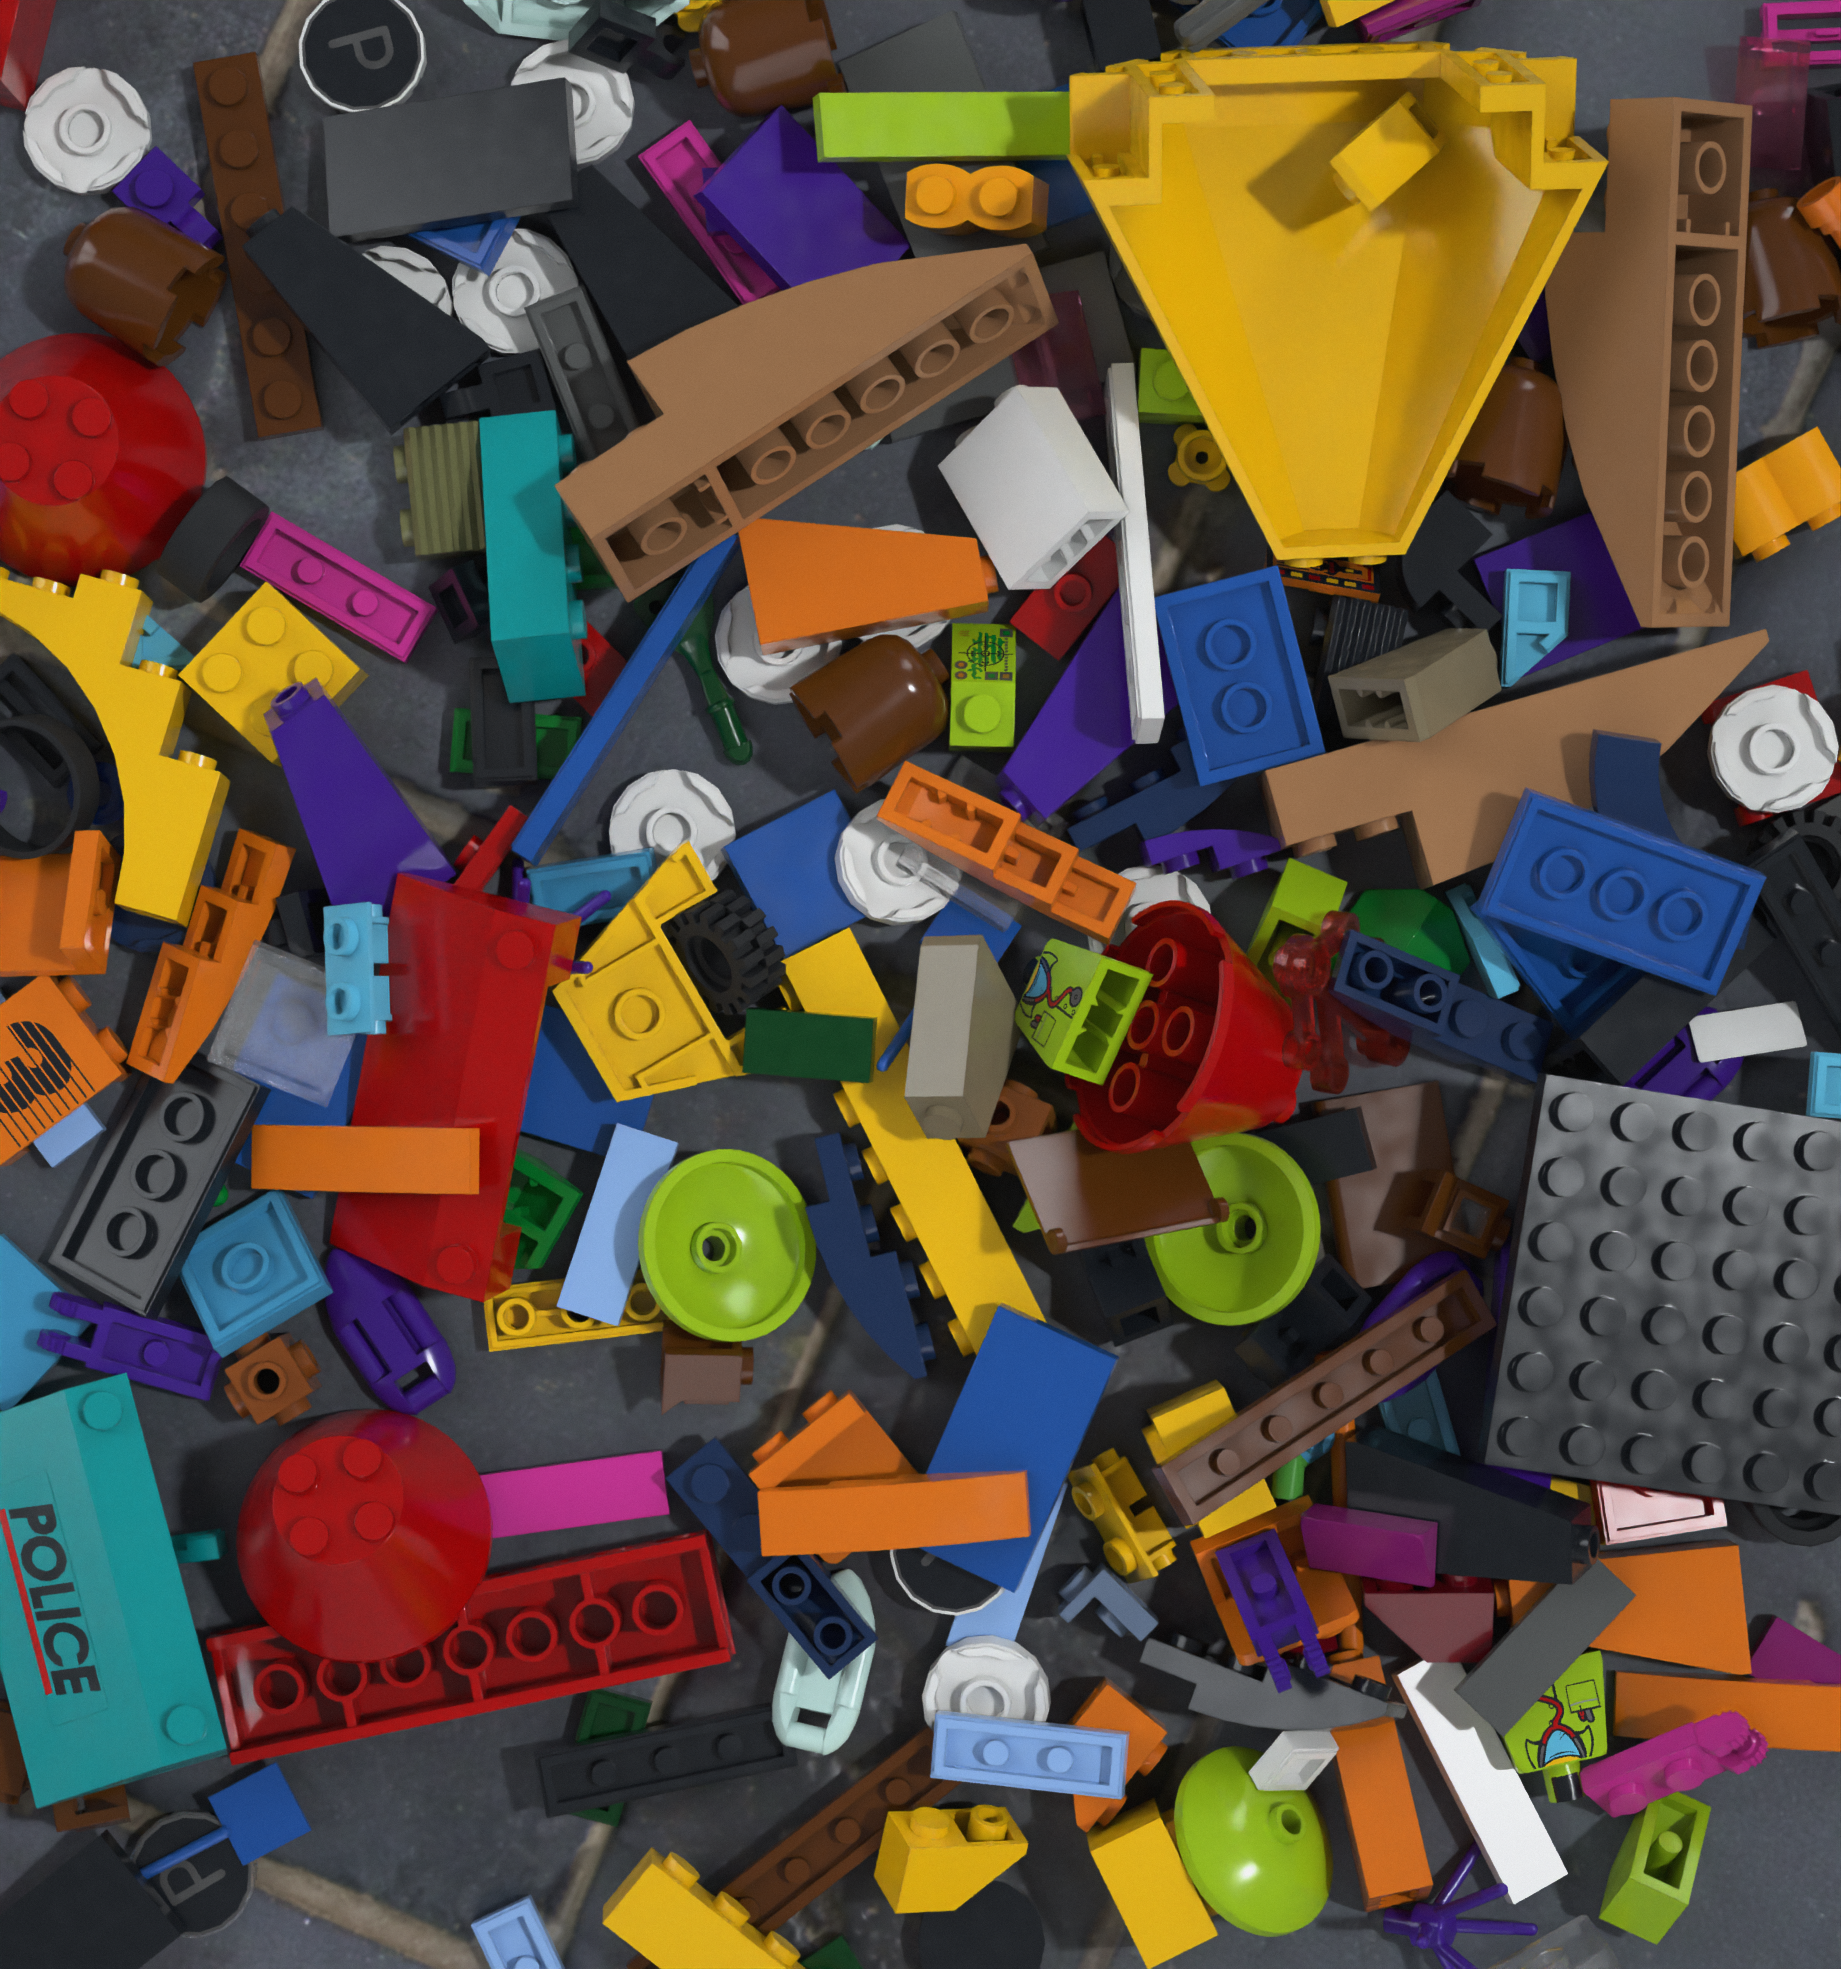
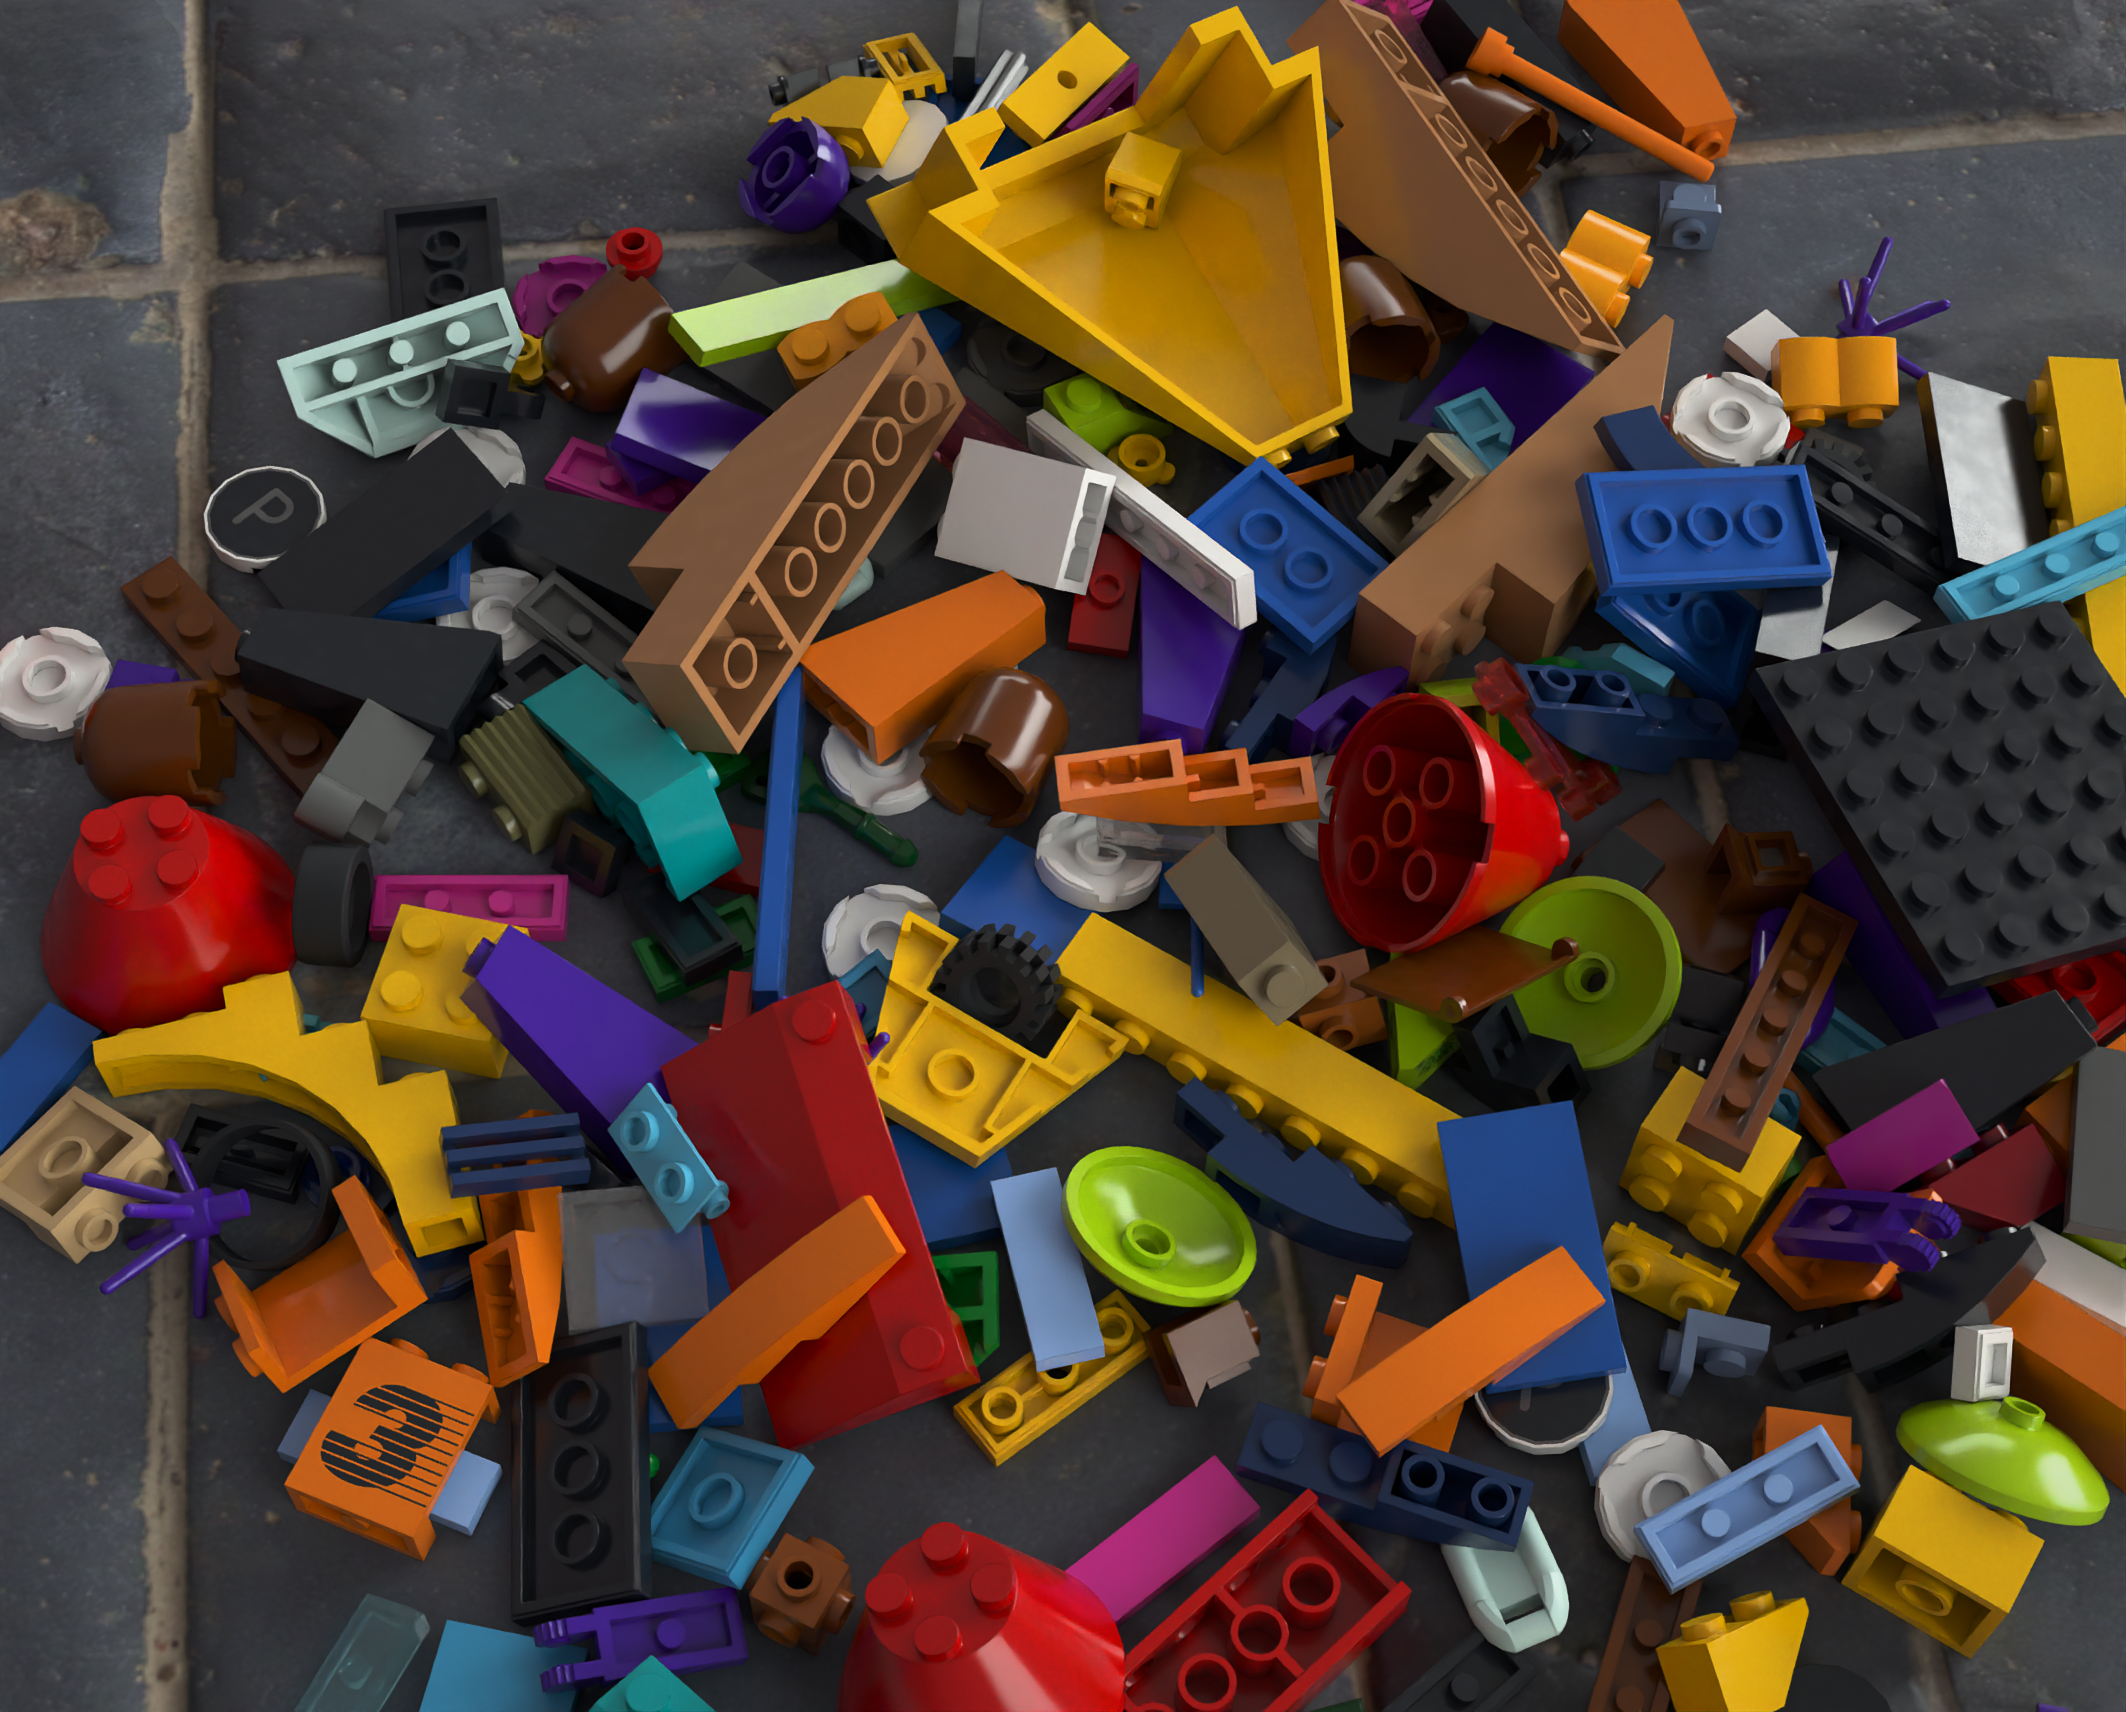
camera: 30 degrees left, 30 degrees down
dark purple piece [324,1248,456,1415] -> none
dark green tile [742,1007,877,1083] -> none
lime slope [949,623,1016,752] -> none
lime torso [1015,938,1153,1086] -> none
none -> dark grey hinge [294,698,435,850]
none -> dark blue tile [439,1113,591,1199]

